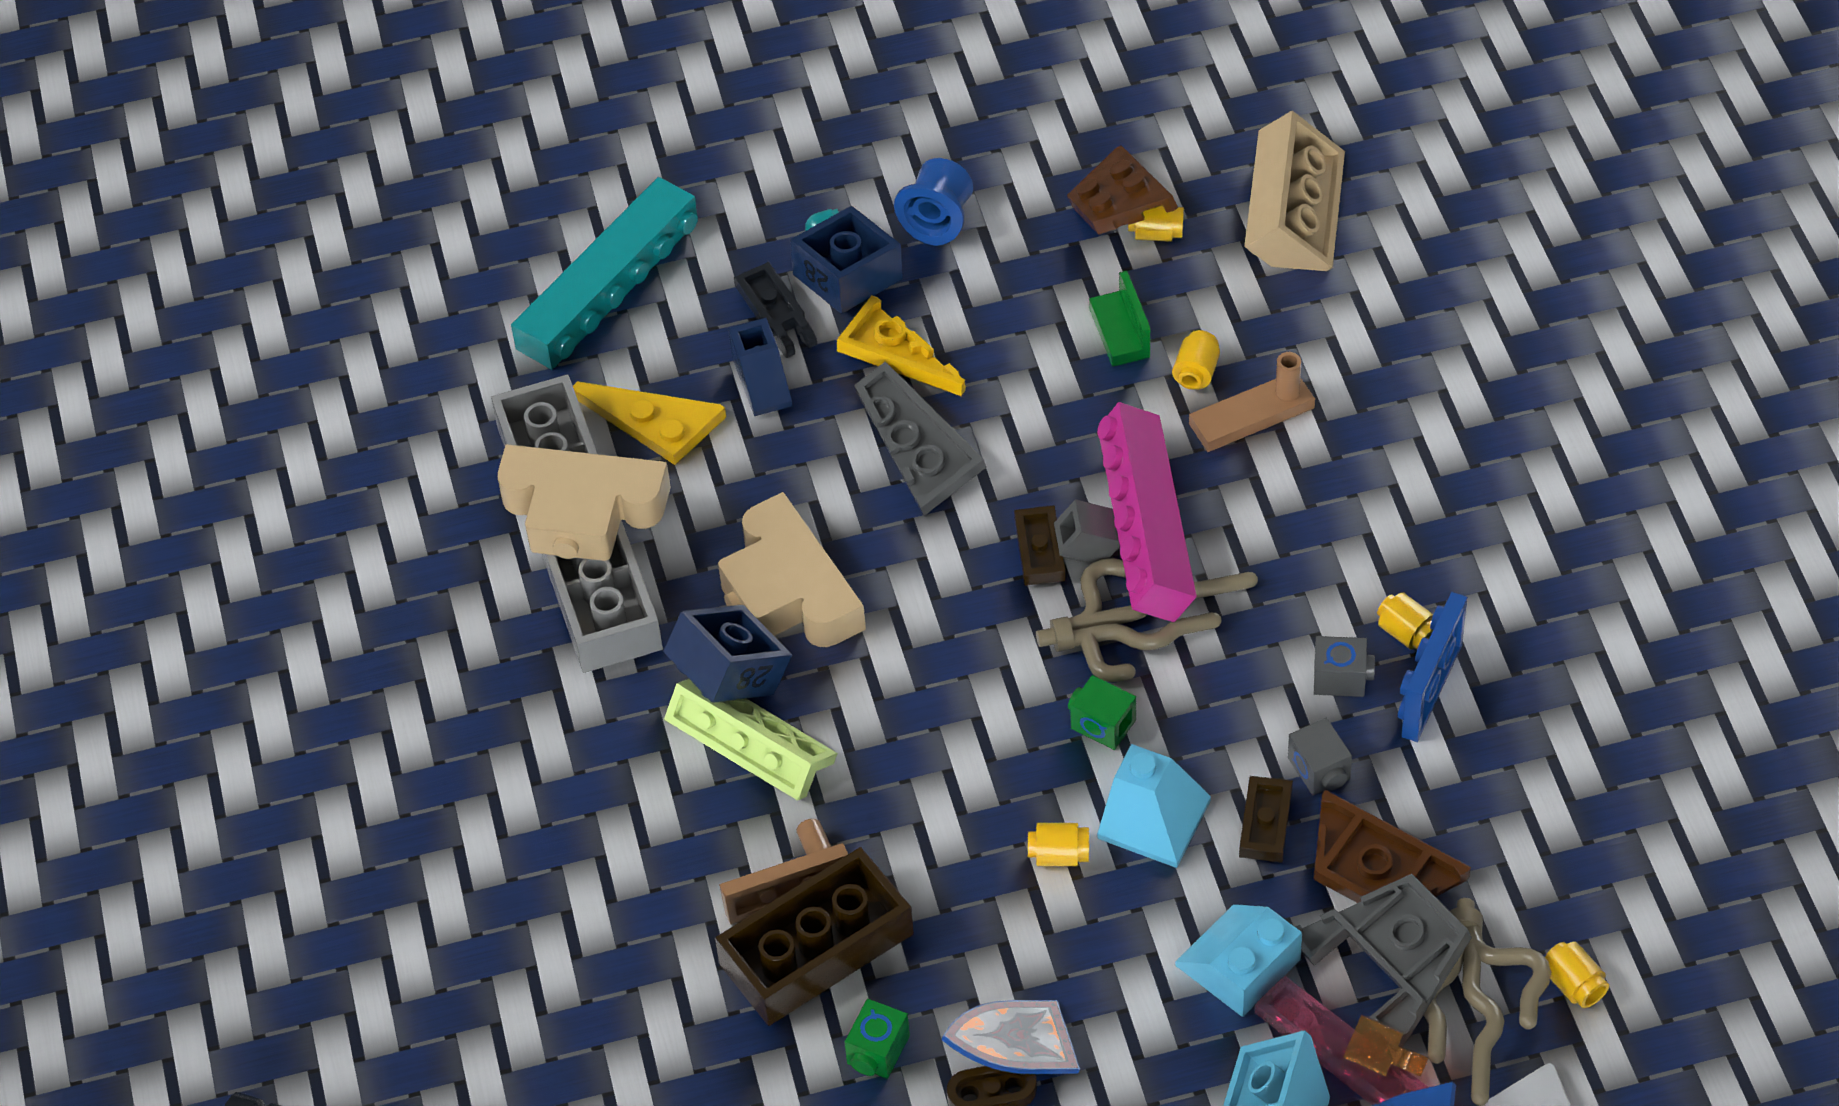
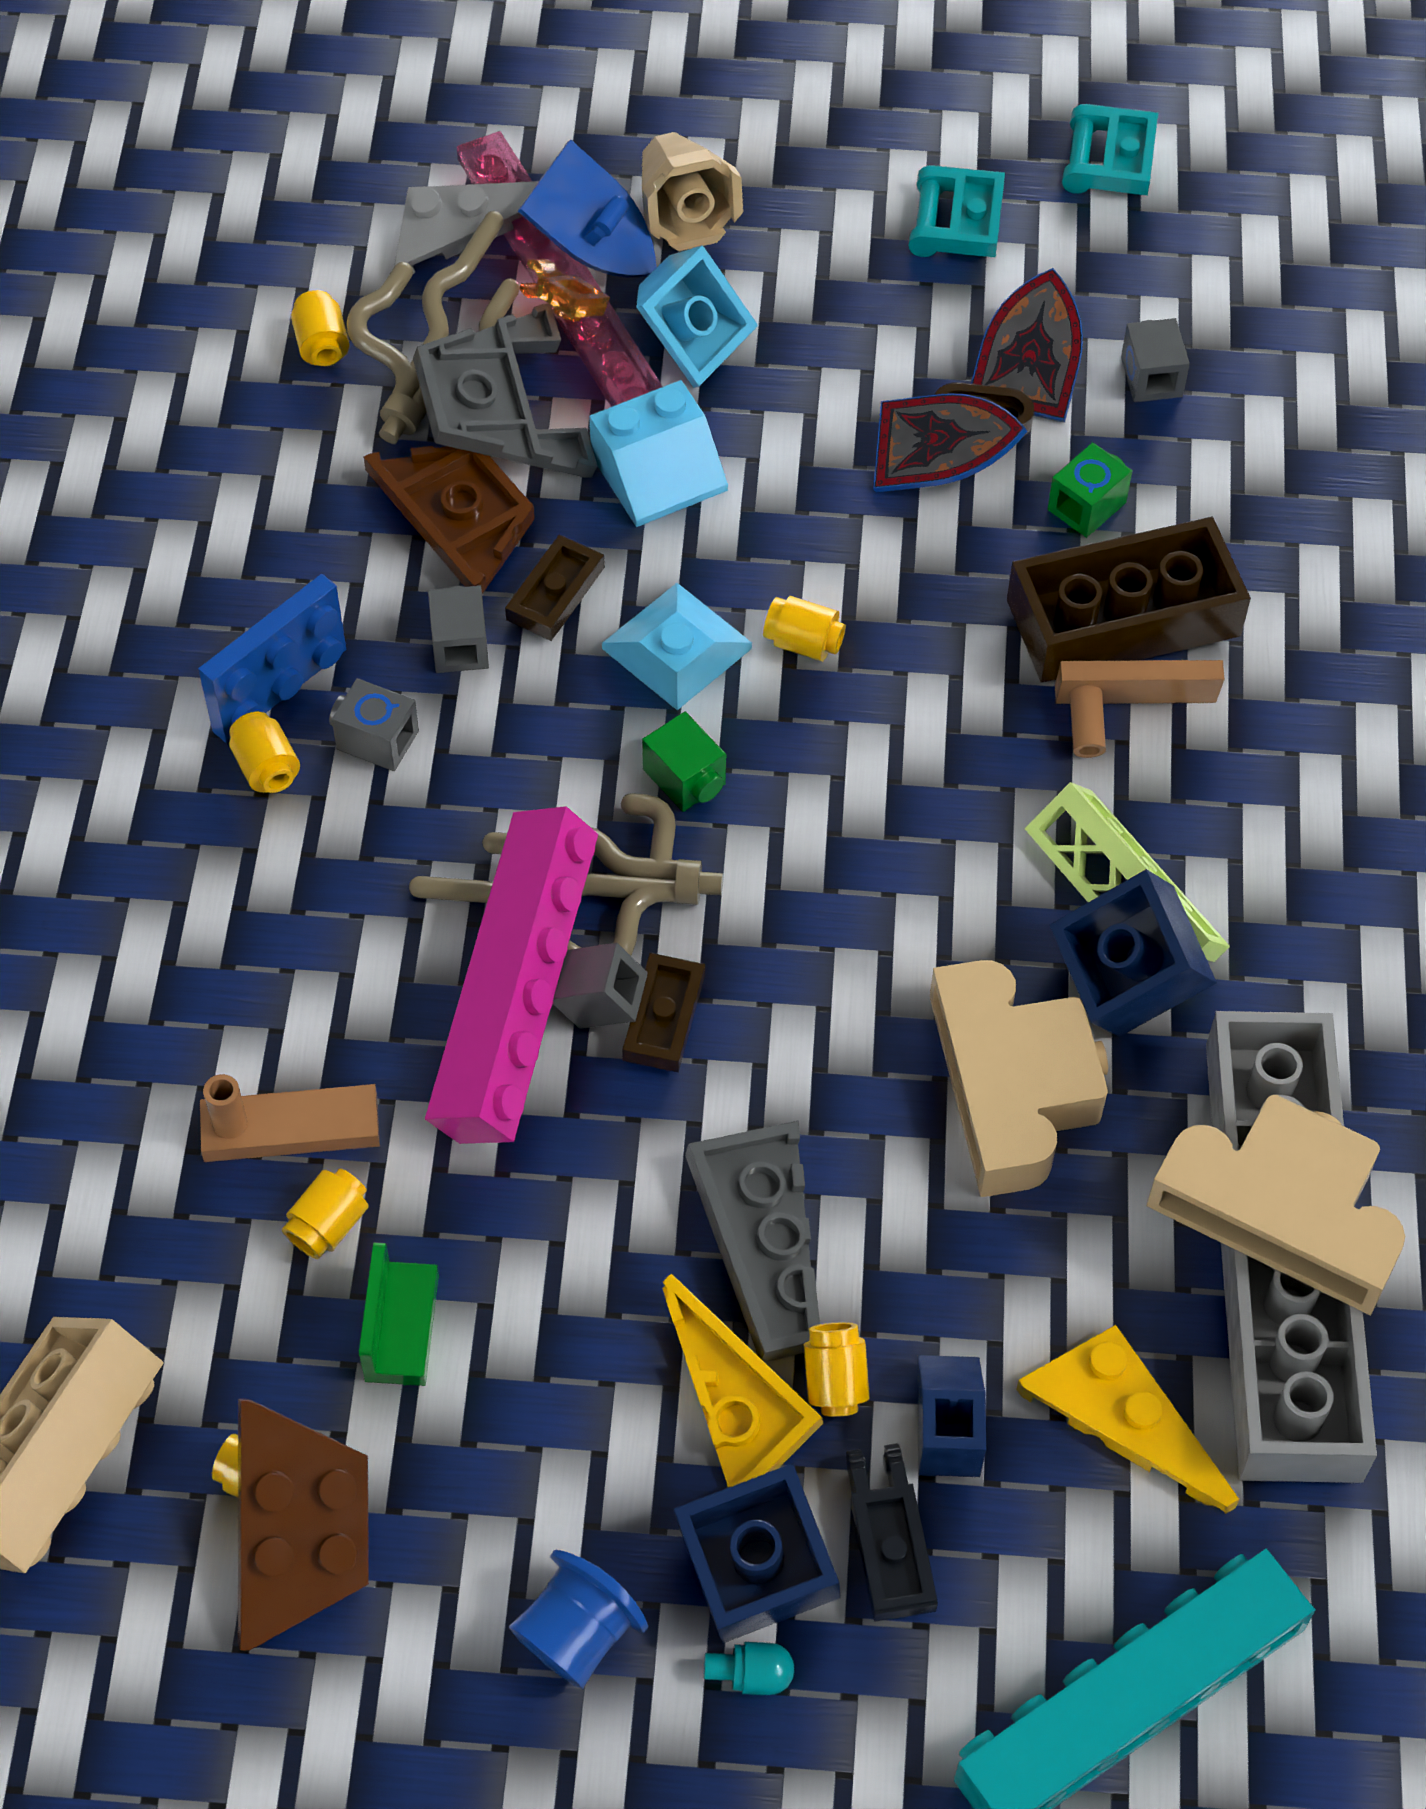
camera: 165 degrees left, 5 degrees up
none -> yellow brick [804,1322,870,1417]

